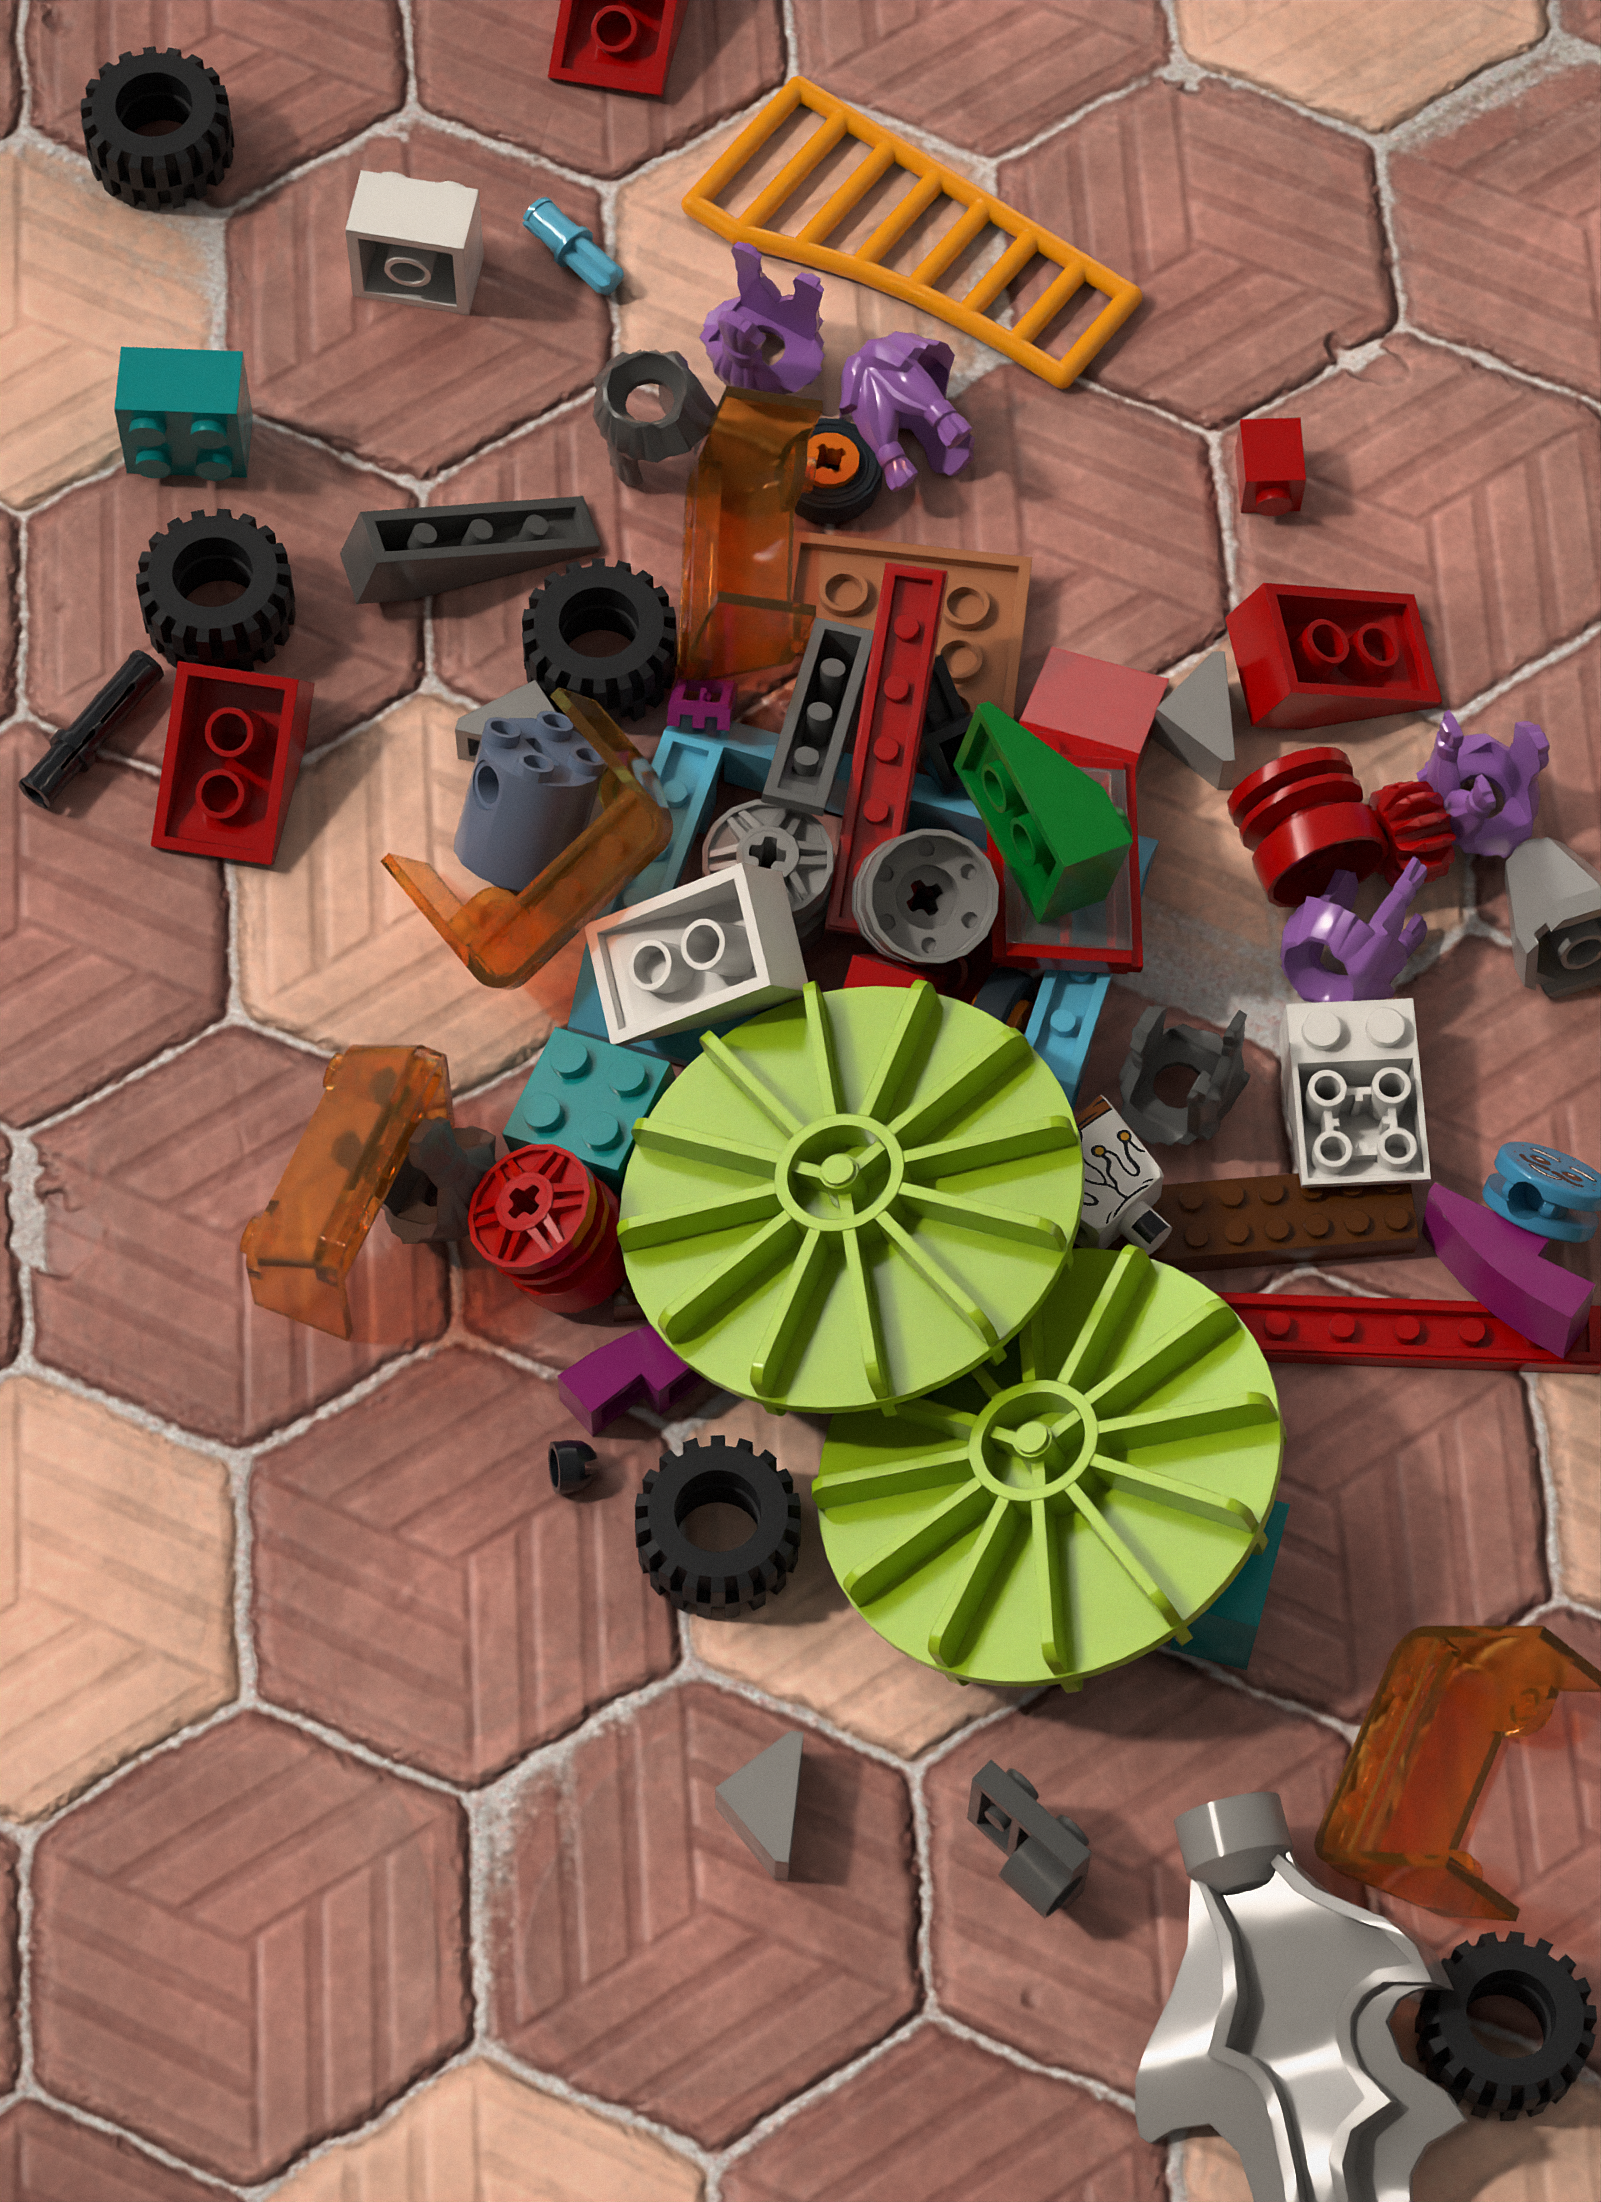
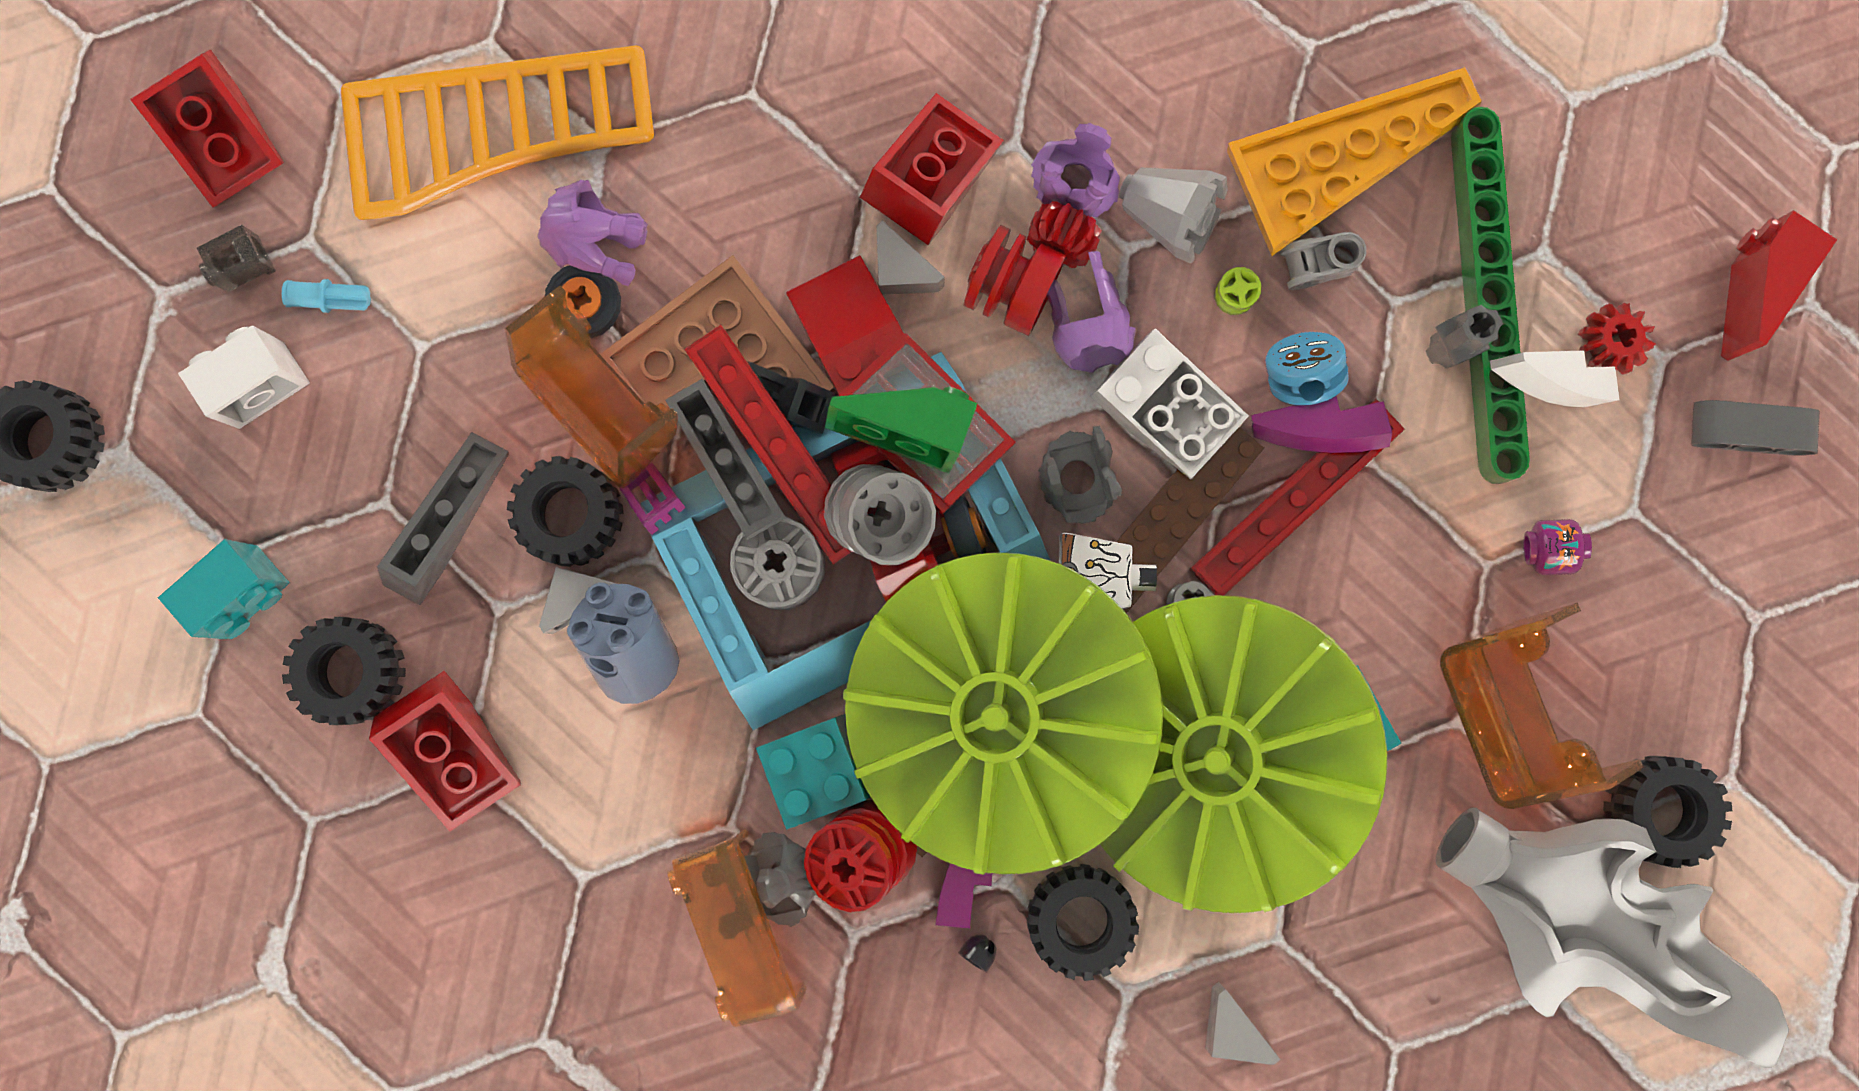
camera: 40 degrees left, 20 degrees up
black pin [18,650,164,809] -> none
clear orange windscreen [380,687,673,990] -> none
white slope [584,862,808,1047] -> none
dark grey piece [593,349,718,487] -> none
medium lavender piece [699,242,825,401] -> none
dark grey plate [967,1760,1092,1919] -> none
red brick [1235,417,1306,516] -> none
none -> clear smoke brick [197,225,276,292]
none -> lime wheel [1214,267,1261,315]

